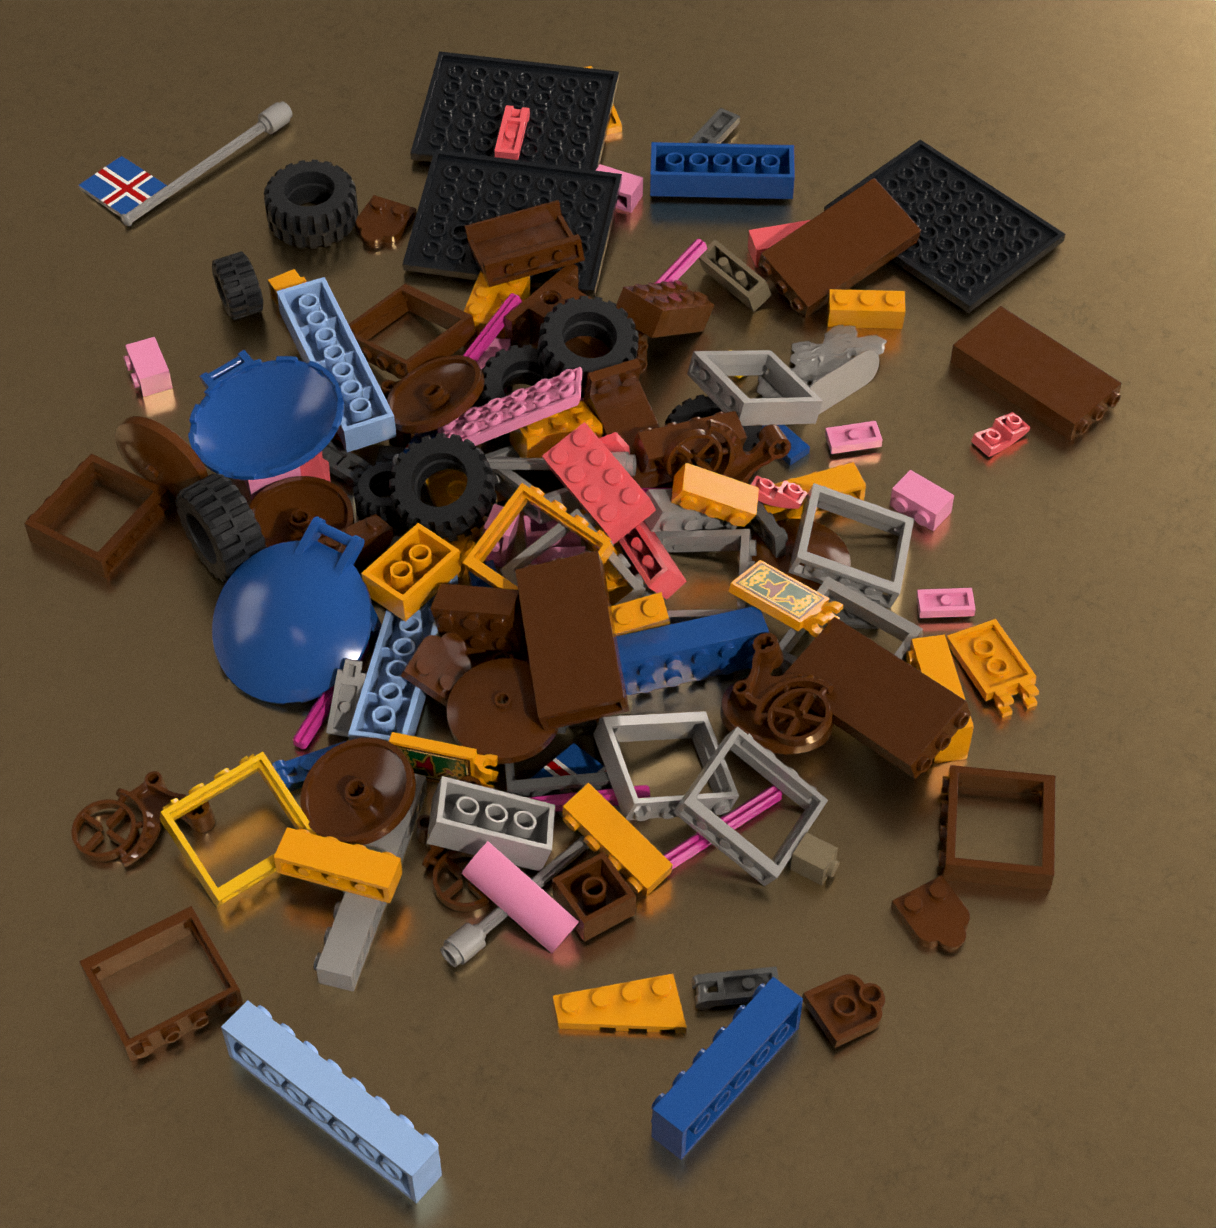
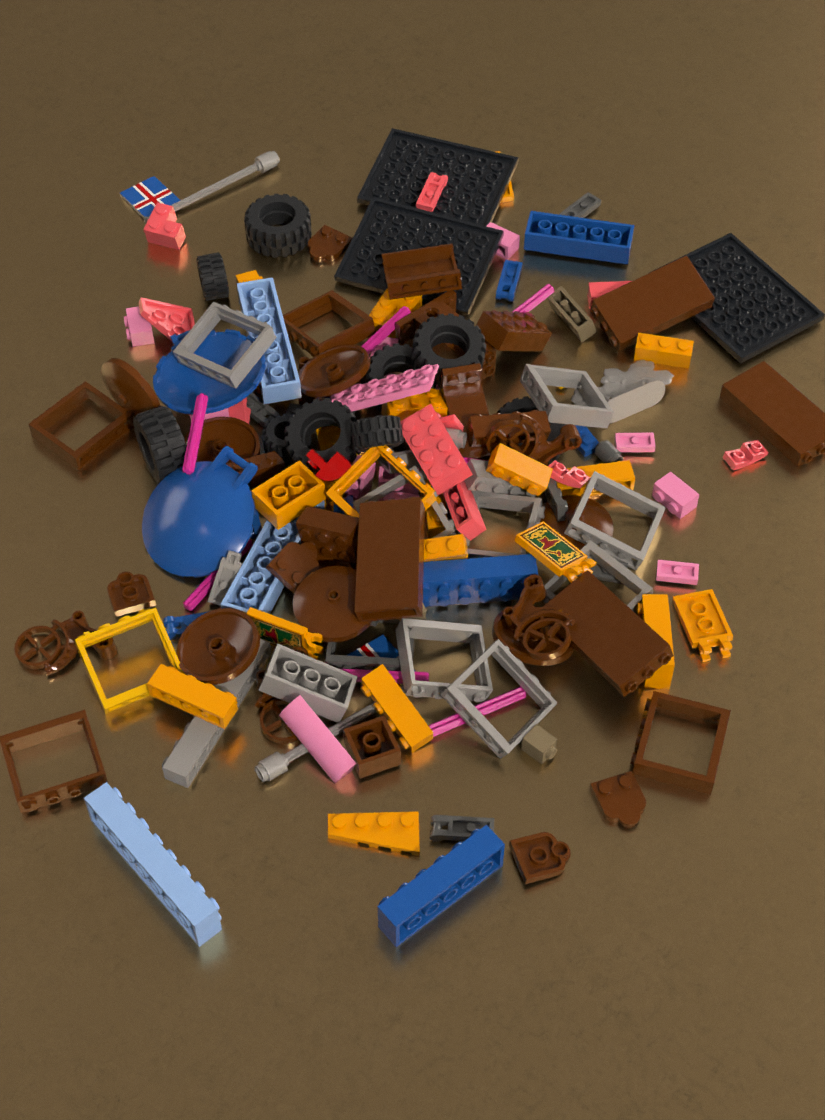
camera: 10 degrees right, 0 degrees up
none -> reddish brown plate [107,571,156,617]
none -> coral plate [138,297,195,341]
none -> coral brick [143,202,186,250]
none -> light grey window [173,302,277,389]
none -> dark pink axle [182,393,208,475]
none -> red brick [306,449,353,481]
none -> black tyre [350,415,404,452]
none -> blue plate [496,260,523,302]
none -> dark grey brick [595,440,623,463]

